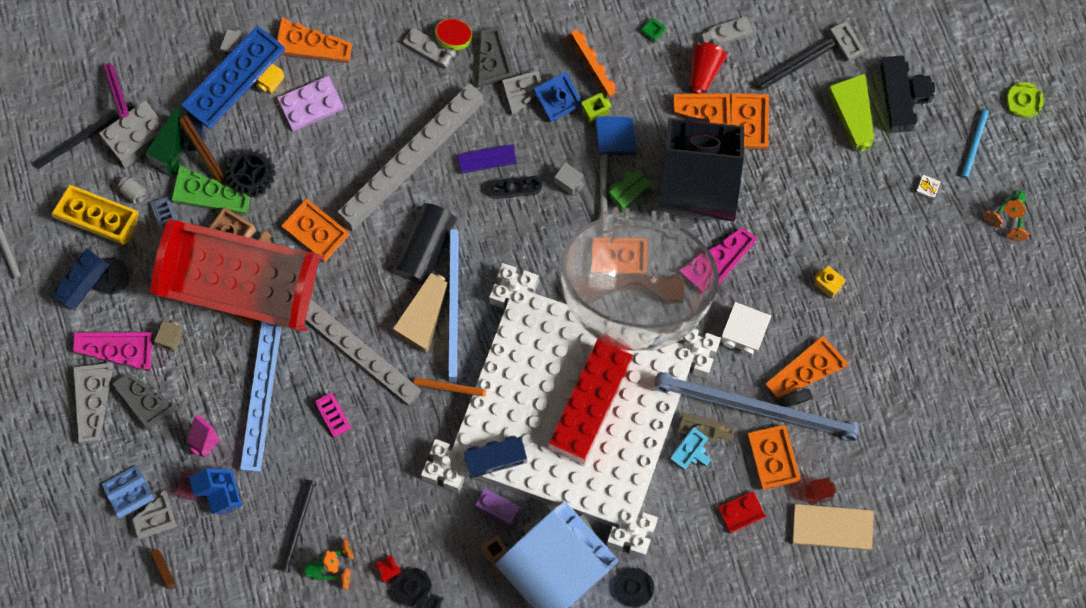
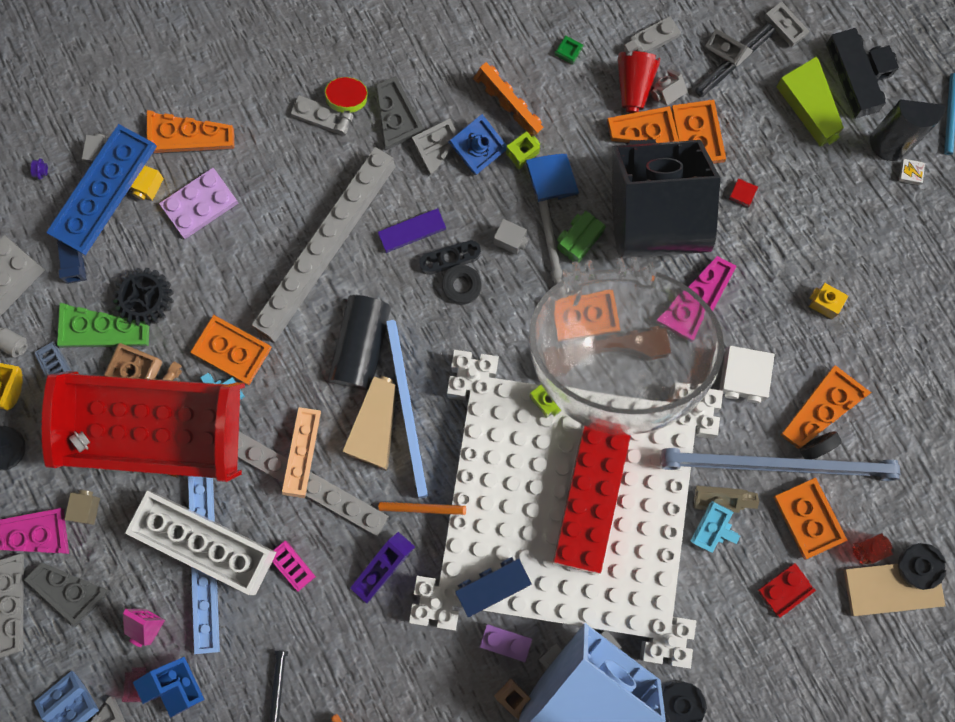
camera: 10 degrees left, 5 degrees up
dark green slope [146,107,184,177] -> none
reddish brown axle [179,116,226,183] -> none
none -> dark purple plate [31,158,48,180]
none -> light grey plate [69,431,90,452]
none -> white brick [125,491,277,595]
none -> light nougat plate [282,407,321,498]
none -> dark purple slope [350,532,415,603]
none -> black tyre [442,265,482,305]
none -> lime brick [529,379,565,418]
none -> light grey brick [651,69,688,105]
none -> light grey slope [705,29,753,66]
none -> red tile [729,178,758,208]
none -> black brick [870,99,945,161]
none -> black tile [898,543,946,590]

